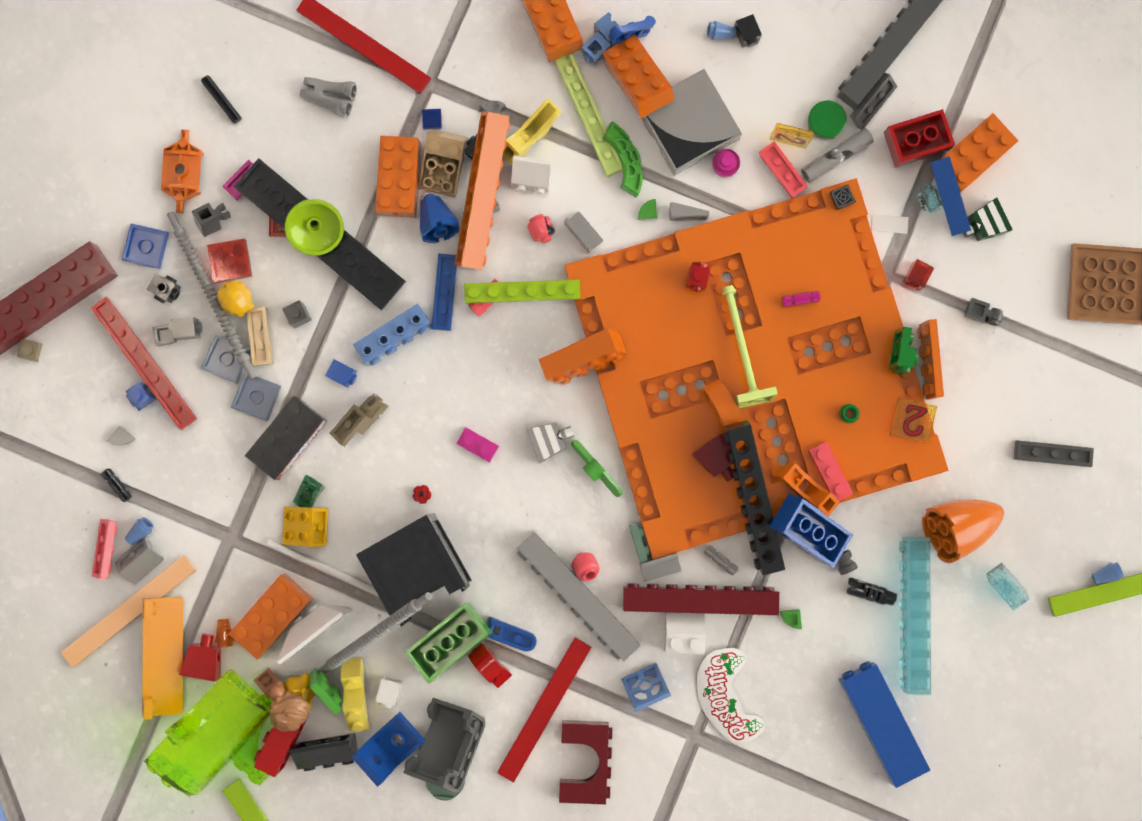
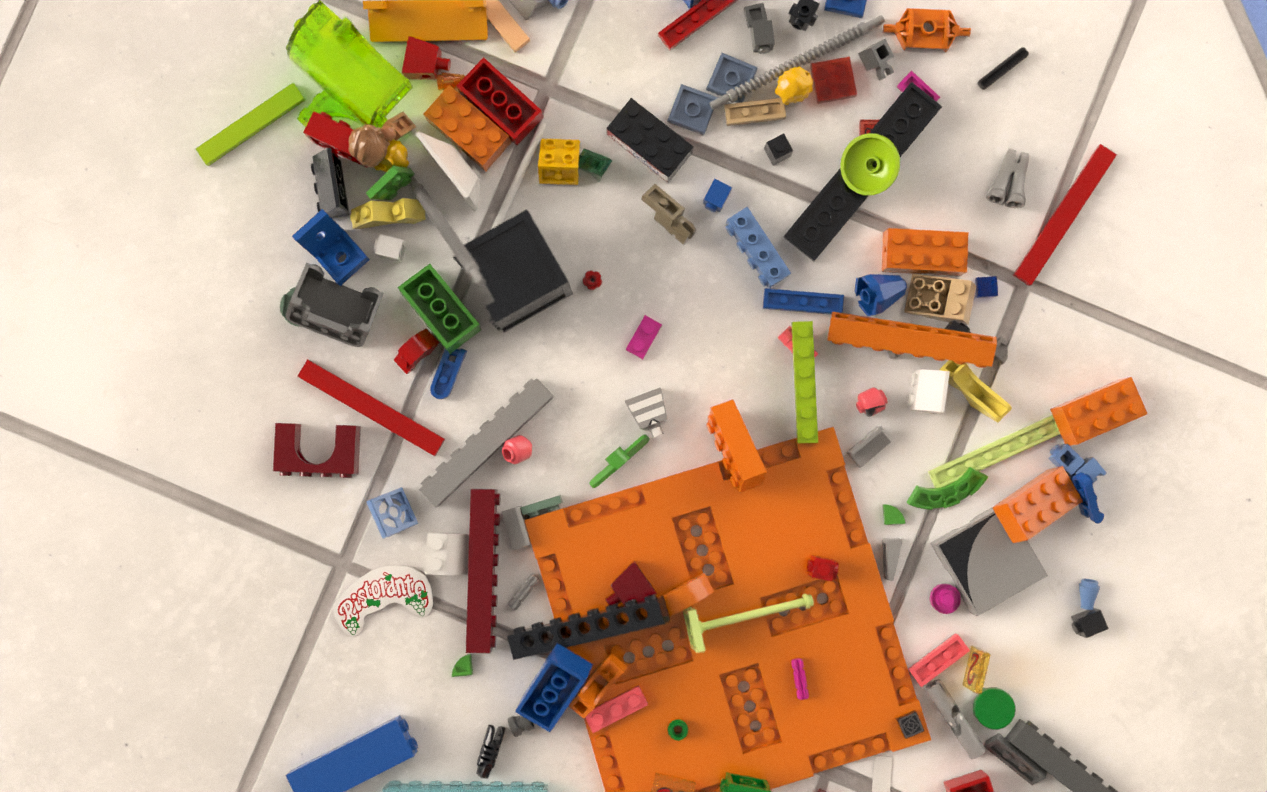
camera: 90 degrees right, 0 degrees up
none -> red brick [456,57,544,145]

